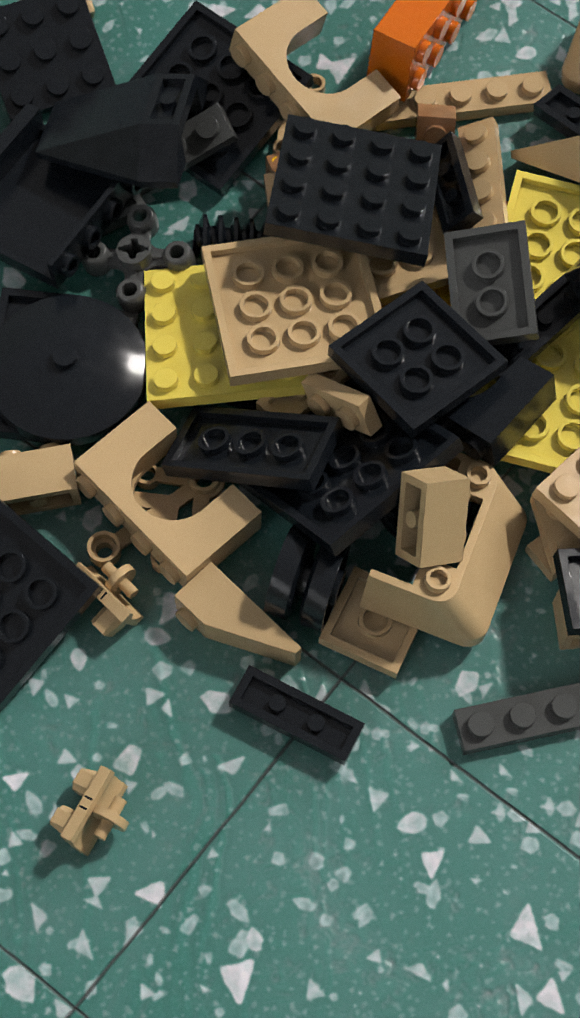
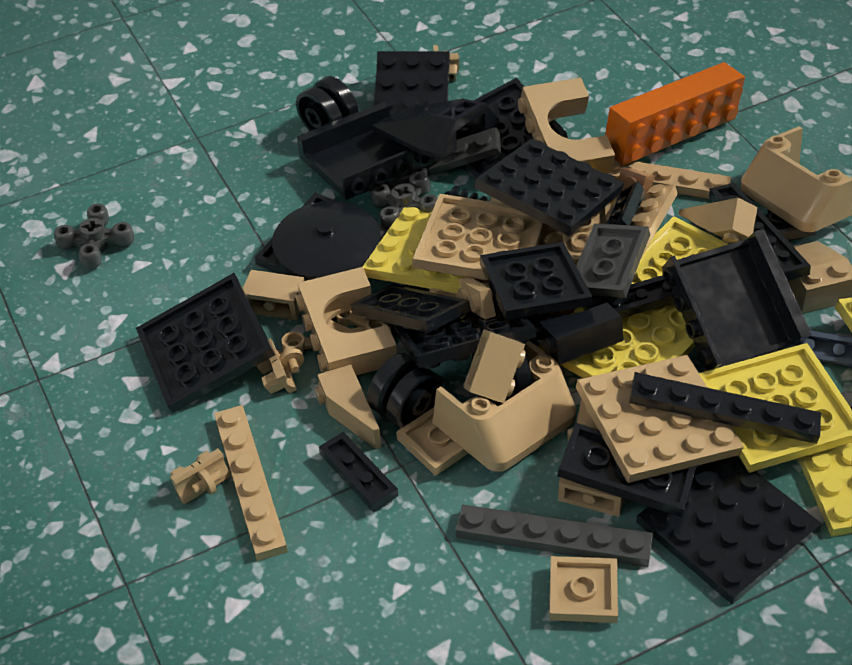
camera: 30 degrees right, 20 degrees down
none -> tan plate [214,405,288,561]

